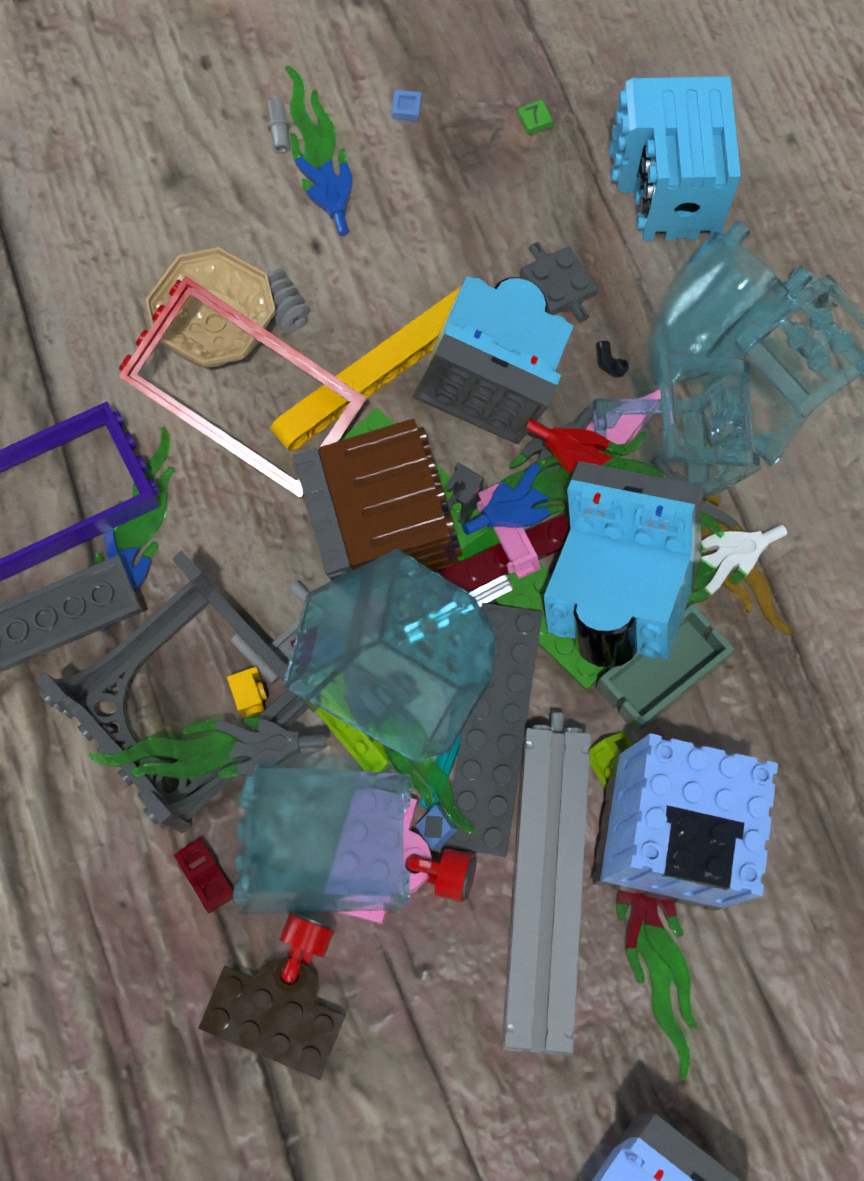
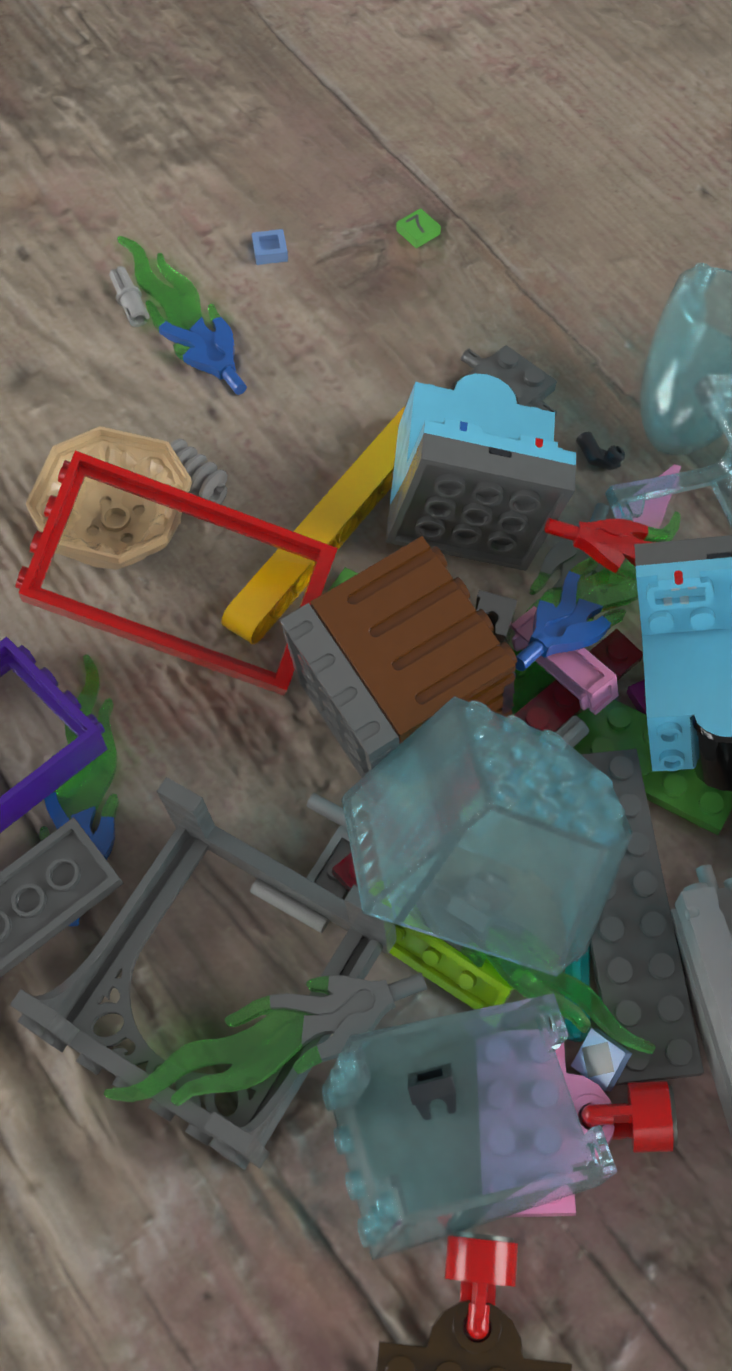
camera: 15 degrees left, 10 degrees down
dark red slope [174,838,236,914] -> none
yellow brick [227,667,267,719] -> none
medium azure piece [609,76,741,241] -> none
none -> black tile [407,1063,457,1120]

